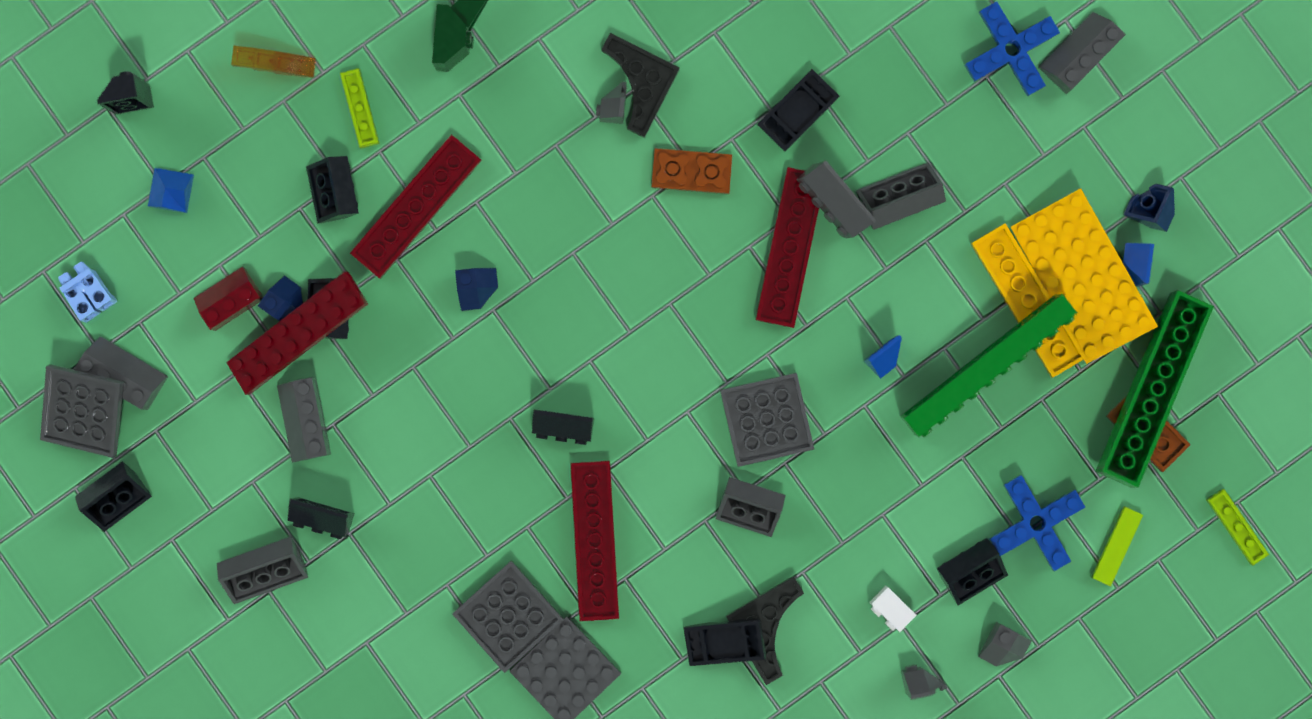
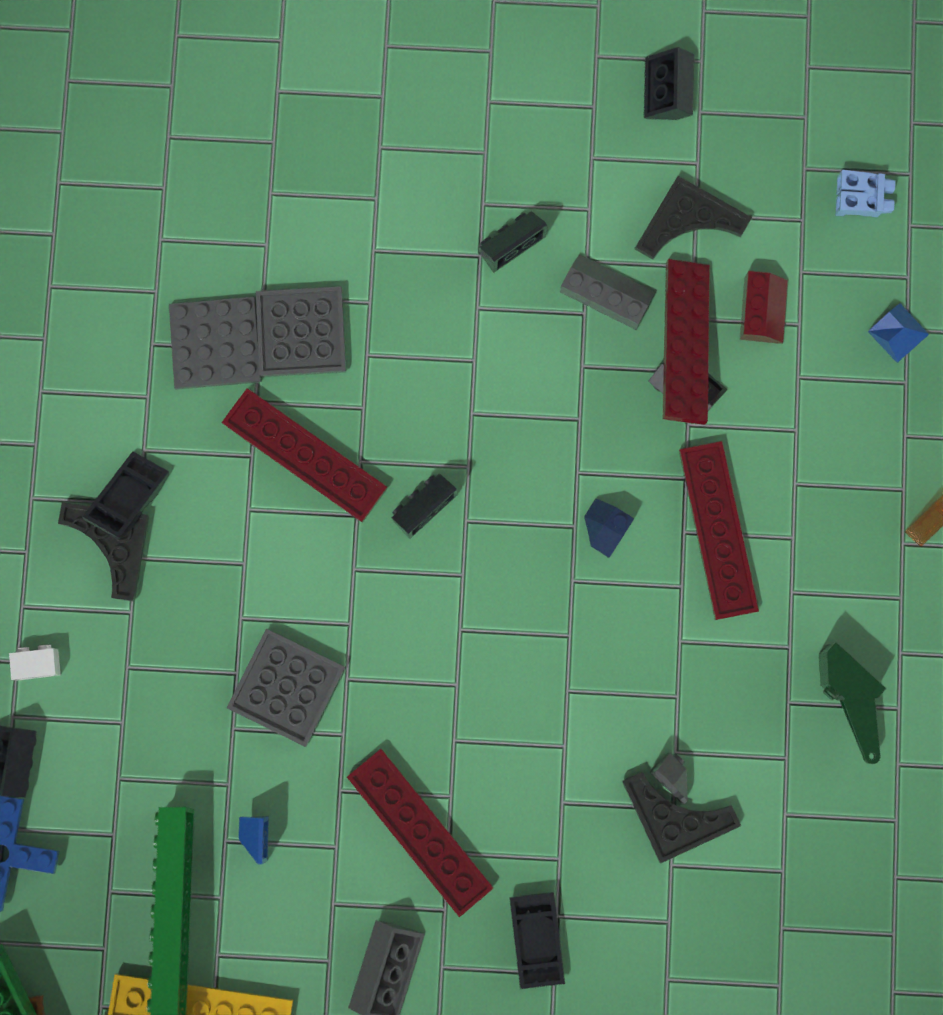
camera: 130 degrees right, 5 degrees down
dark grey plate [40,364,124,458] -> none
dark grey slope [74,336,168,410] -> none
dark grey slope [217,536,308,604] -> none
dark blue slope [258,276,303,321] -> none
black slope [306,156,359,224] -> none
lime tile [340,68,380,149] -> none
dark orange piece [652,148,732,194] -> none
dark grey slope [716,477,786,537] -> none
dark grey slope [796,160,877,239] -> none
none -> pearl dark grey plate [635,176,752,259]

